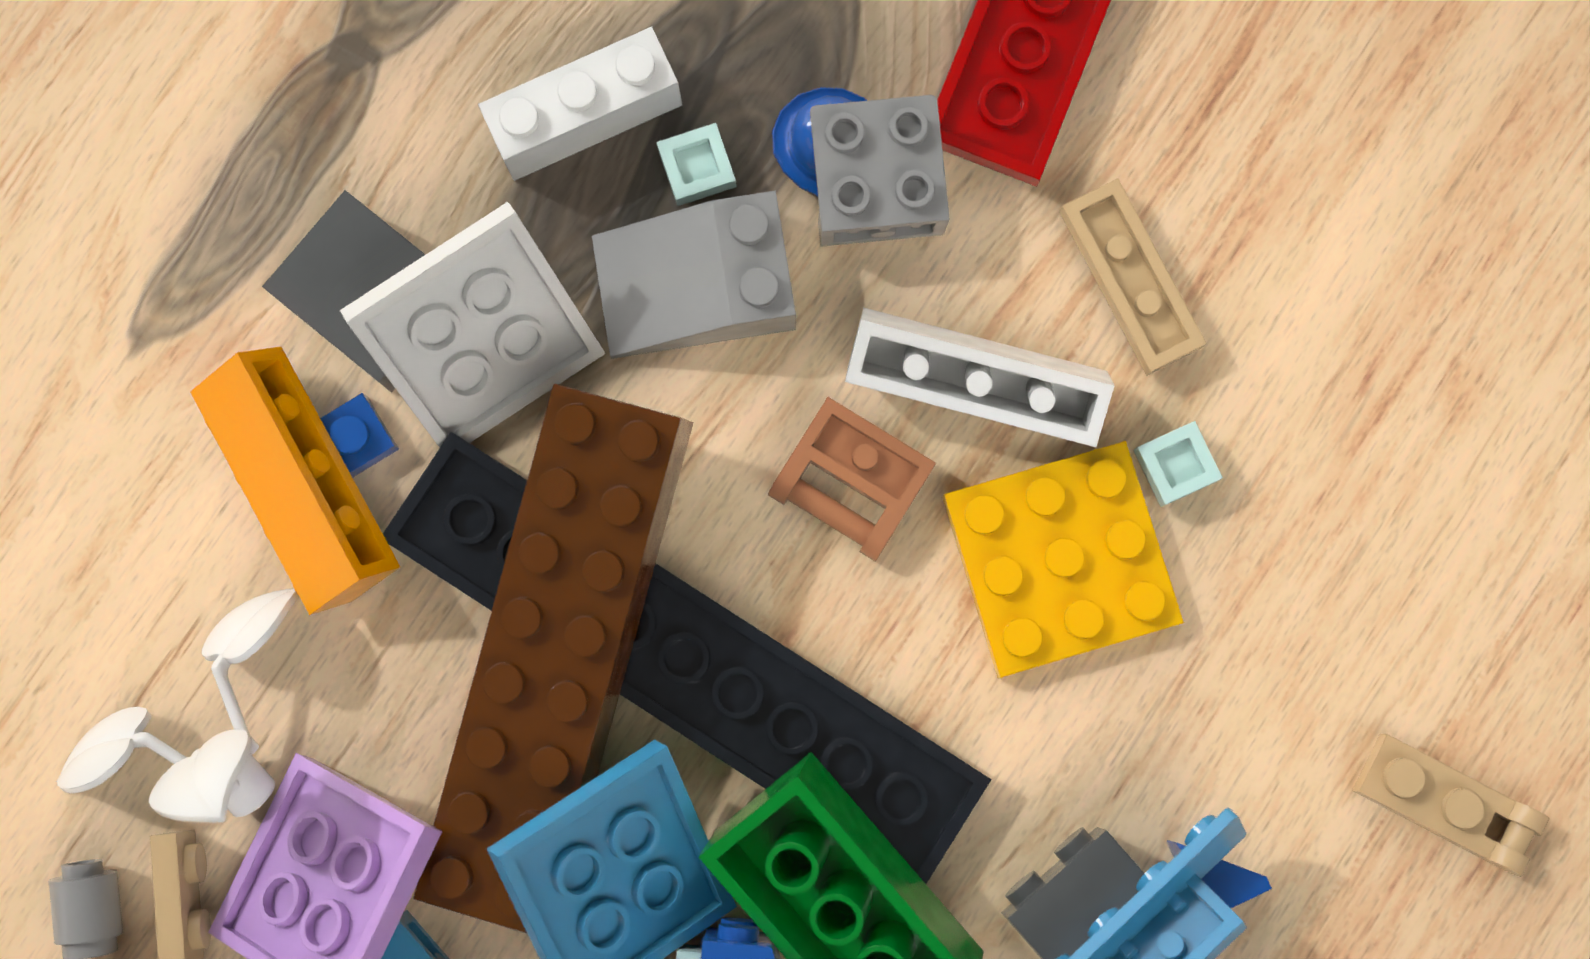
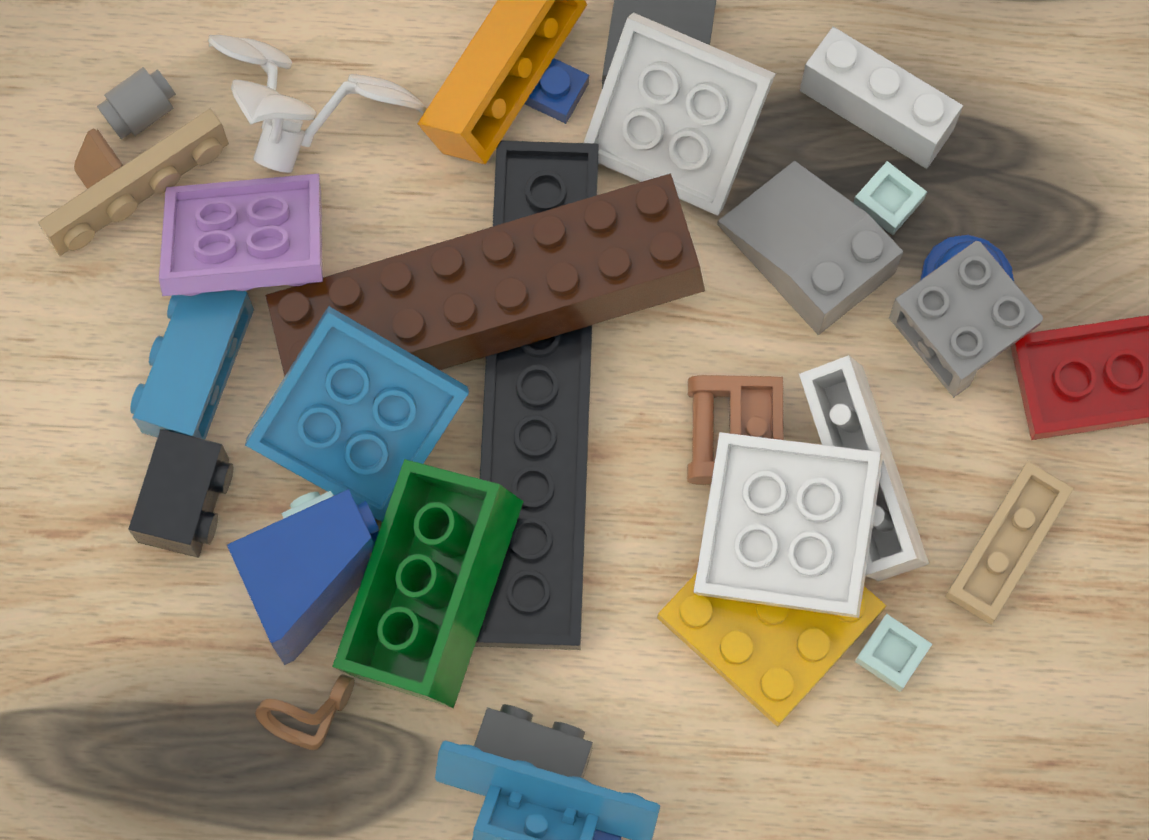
camera: 60 degrees right, 10 degrees down
none -> white plate [694,432,883,618]

